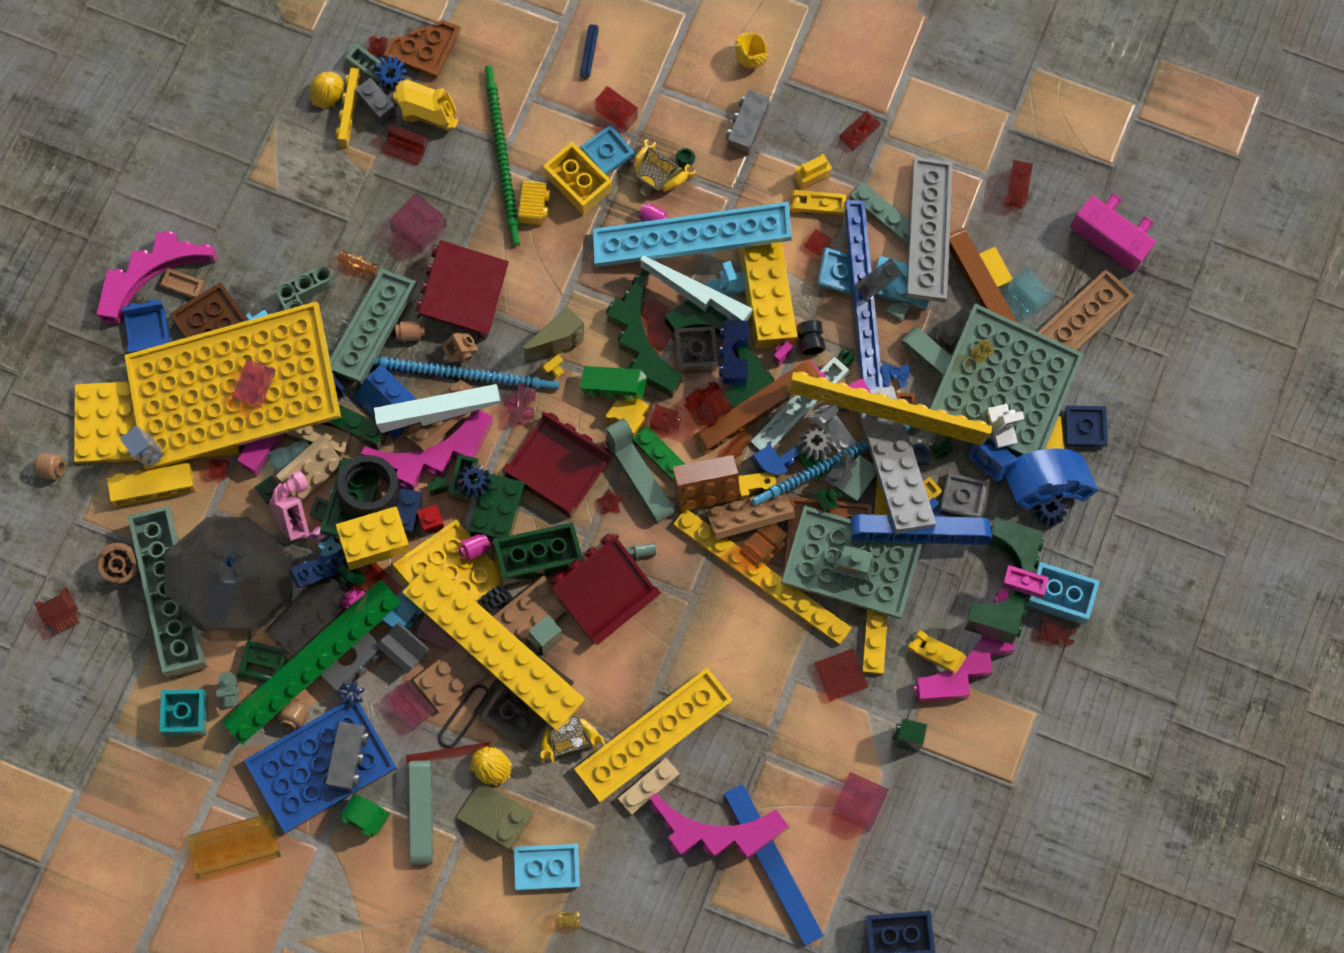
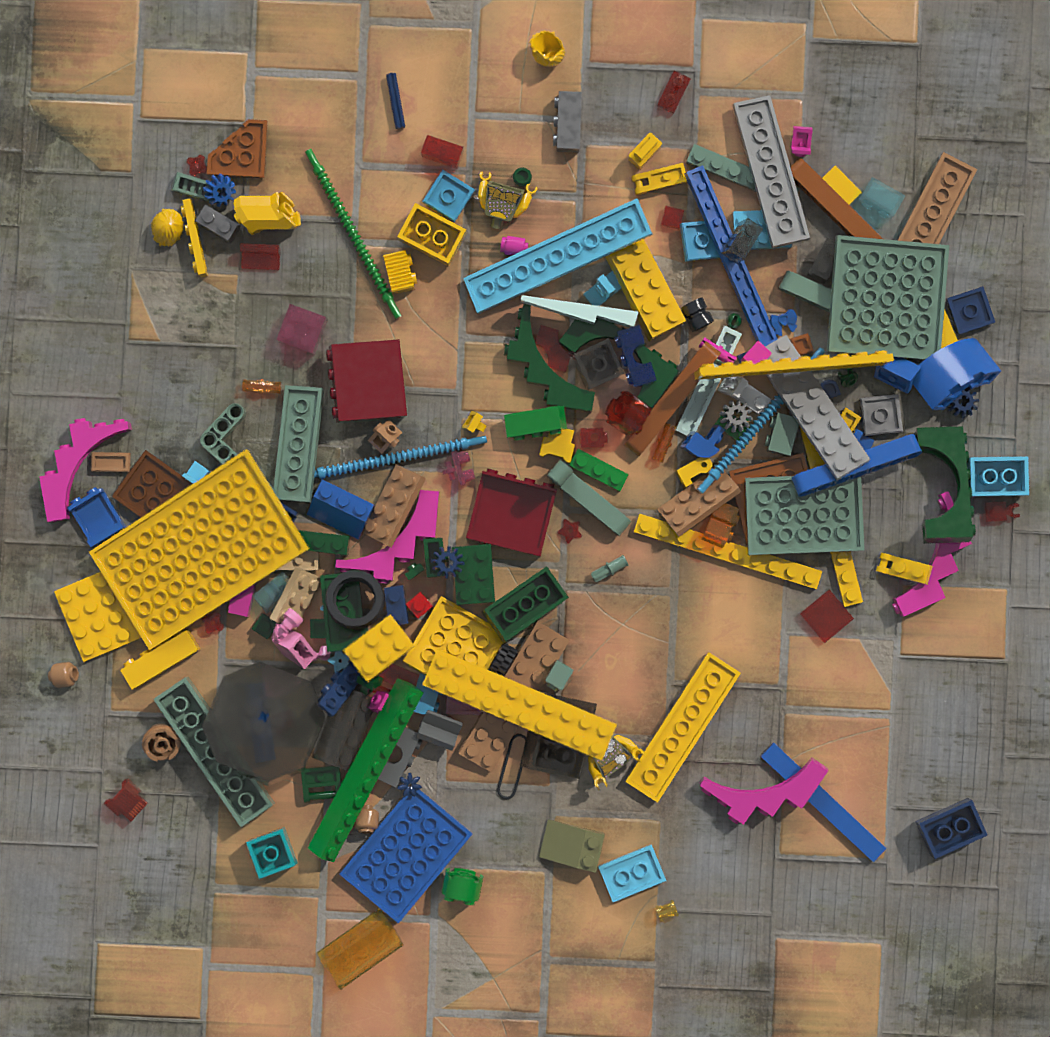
camera: 20 degrees left, 15 degrees up
sand blue brick [120,426,165,467] -> none
sand green hips [216,672,242,707] -> none
clear pink plate [232,360,276,408] -> none
flat silver brick [326,722,369,792] -> none
light aqua slope [374,384,501,433] -> none
clear pink plate [384,679,435,731] -> none
nougat brick [395,320,425,342] -> none
clear red bar [406,742,490,763] -> none
sand green beam [409,760,433,865] -> none
dark pink brick [458,534,490,561] -> none
yellow hair [470,746,512,786] -> none
olive slope [523,307,584,363] -> none
dark red panel [549,533,661,645] -> none
tan plate [618,758,680,816] -> none
dark orange brick [673,455,740,511] -> none
dark pink plate [773,341,793,367] -> none
dark green tile [814,489,842,512] -> none
dark grey plate [824,452,857,491] -> none
sand green torso [831,546,874,582] -> none
clear pink brick [831,772,889,832] -> none
sand green tile [884,302,912,322] -> none
dark green brick [891,718,927,752] -> none
clear yellow bush [971,340,994,362] -> none
white bracket [986,404,1024,449] -> none
dark pink plate [1002,565,1049,599] -> none
clear red brick [1004,160,1033,208] -> none
dark pink piece [1070,193,1157,273] -> none
none -> dark pink bracket [791,126,813,157]

